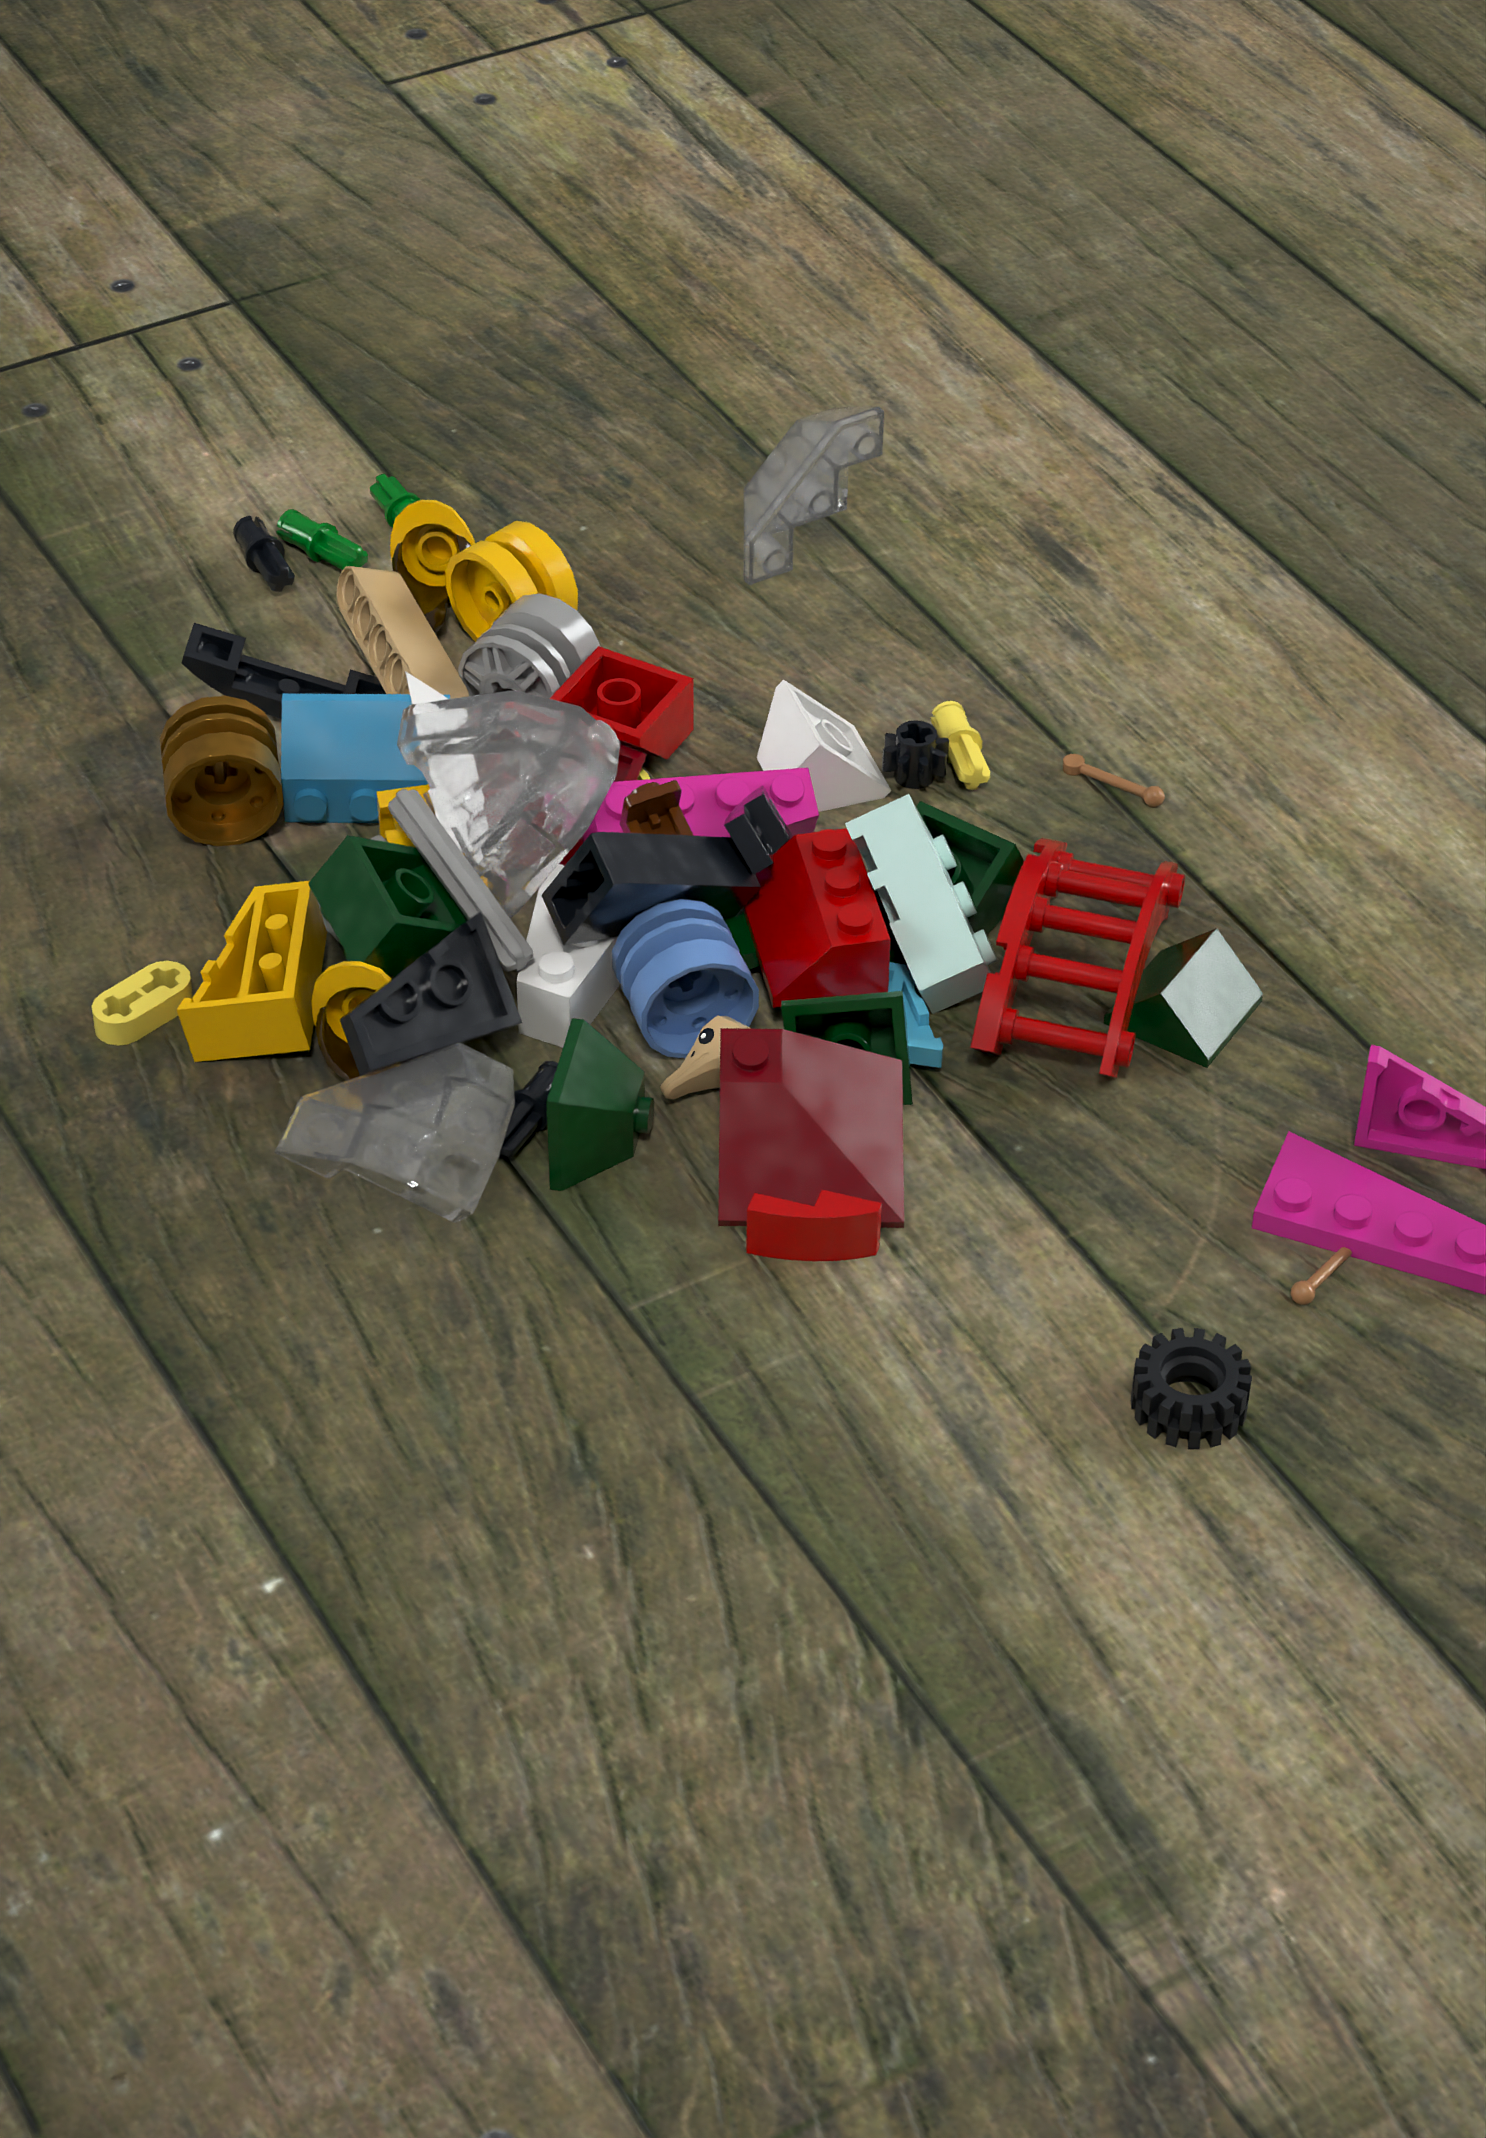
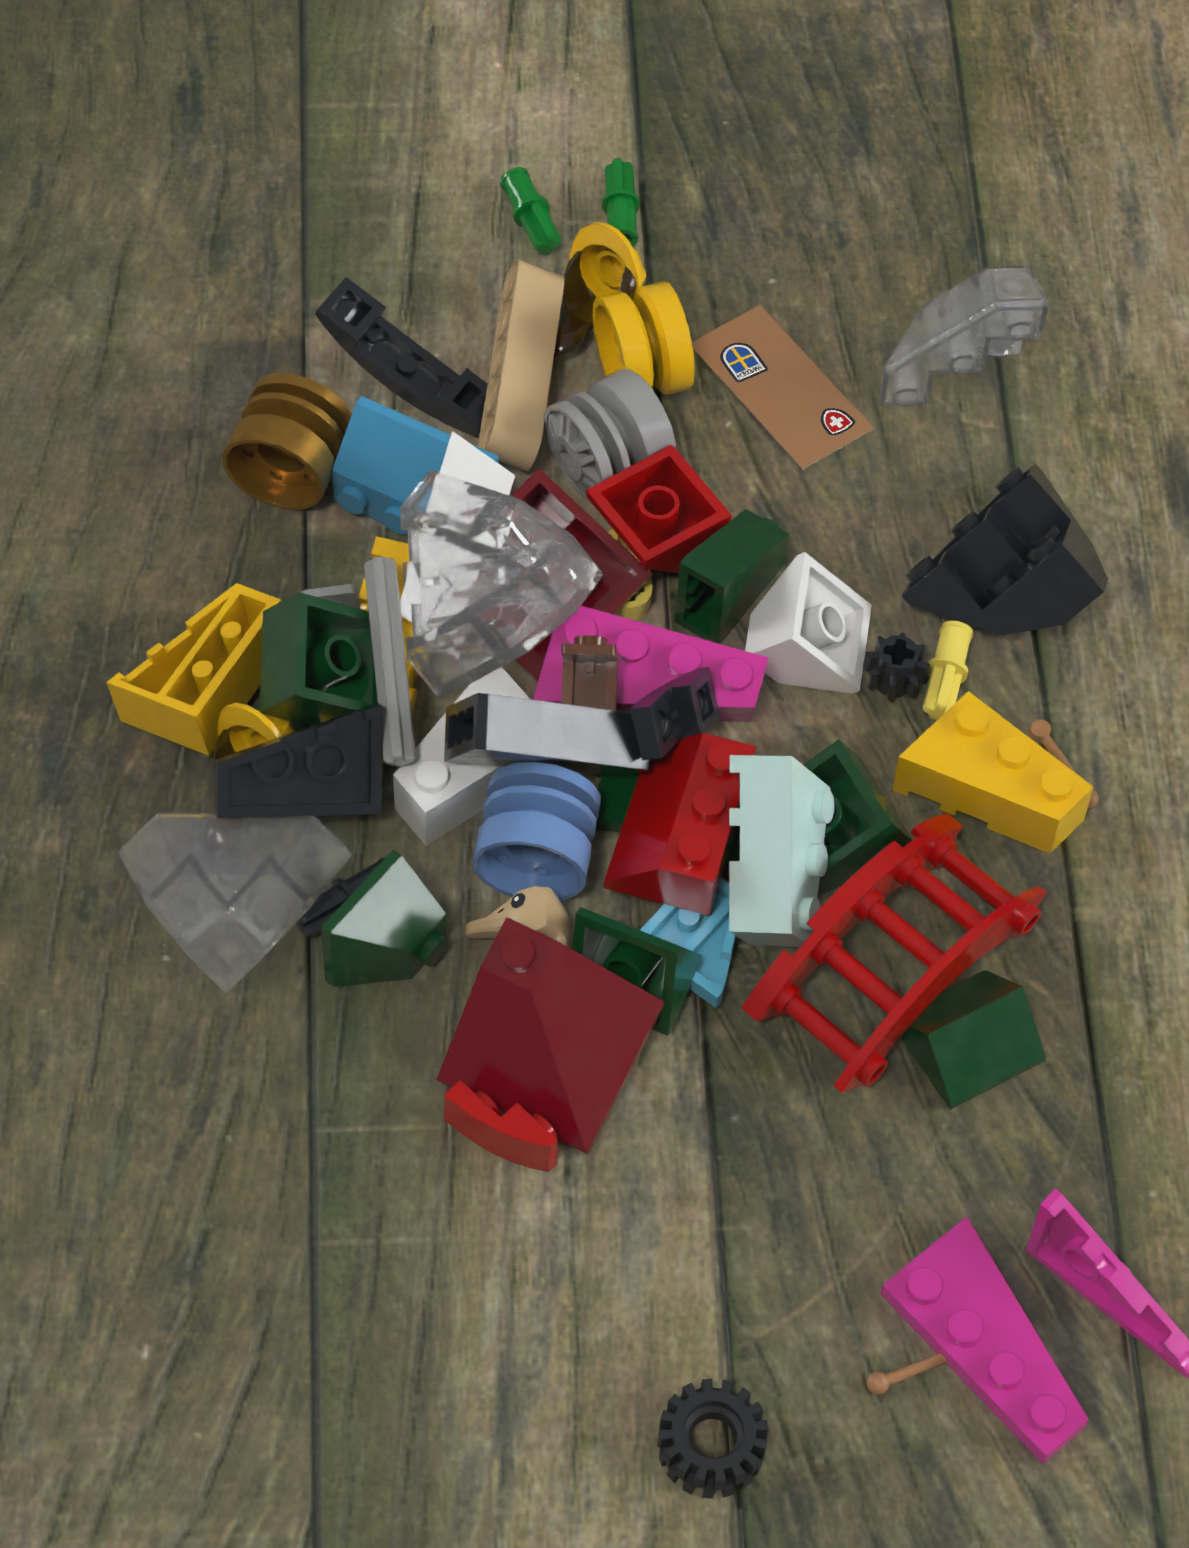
camera: 25 degrees right, 15 degrees up
light yellow beam [92,961,193,1046] -> none
black axle [233,516,295,592] -> none
none -> dark green slope [674,509,790,644]
none -> medium nougat sticker [692,305,875,469]
none -> yellow wedge [892,691,1094,854]
none -> black brick [902,463,1108,635]

